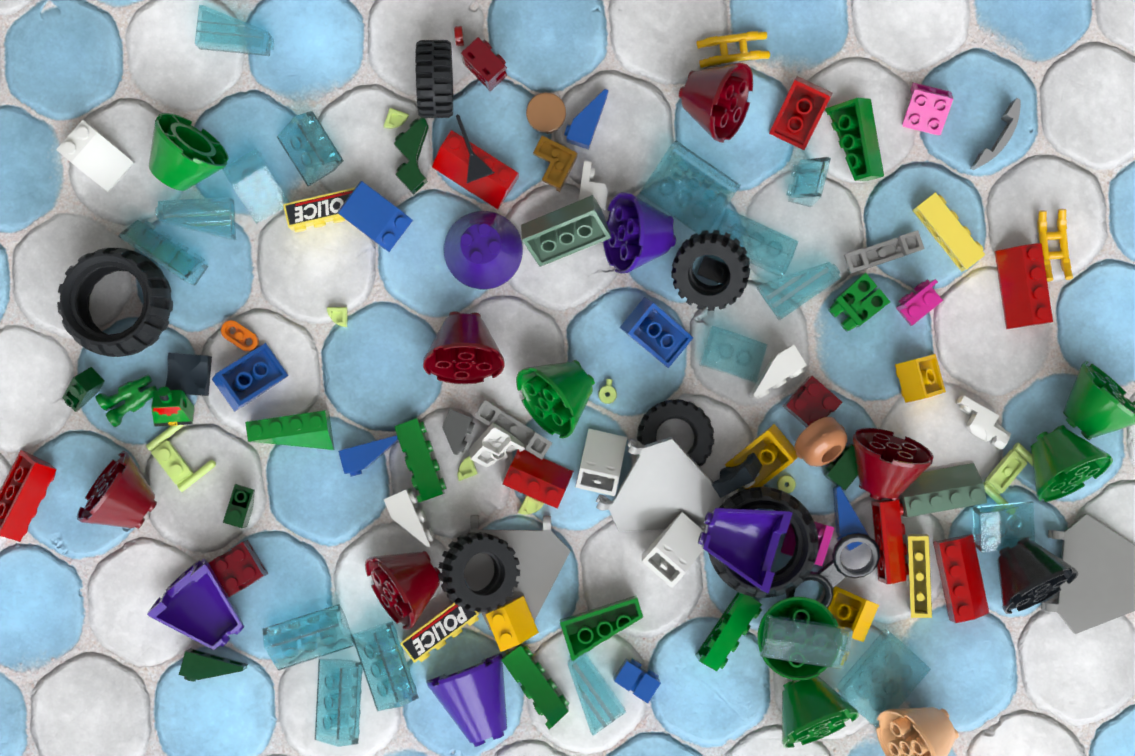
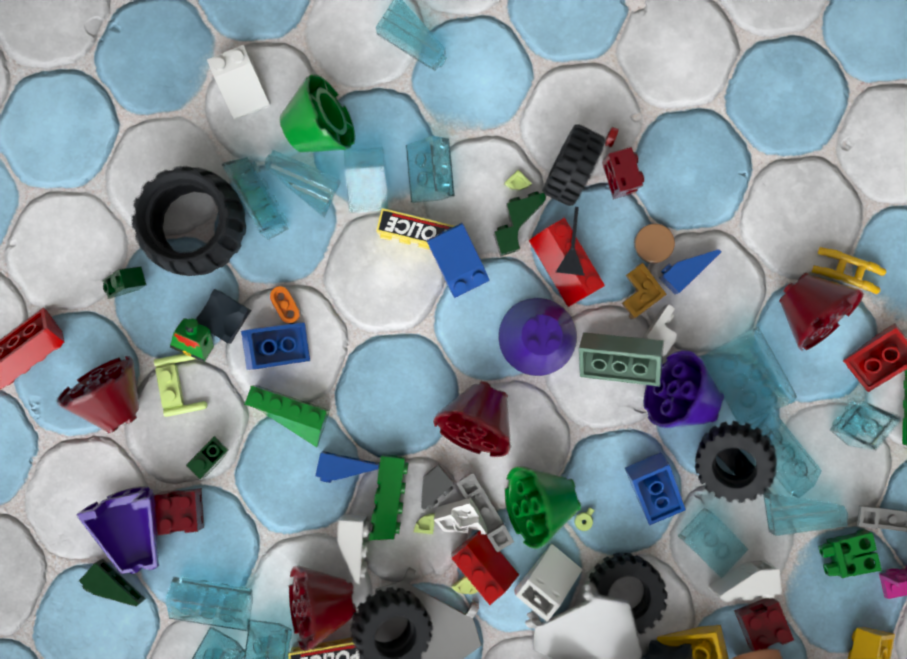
camera: 25 degrees right, 0 degrees up
green piece [95,375,158,427] -> none
yellowish green tile [327,307,348,327] -> none

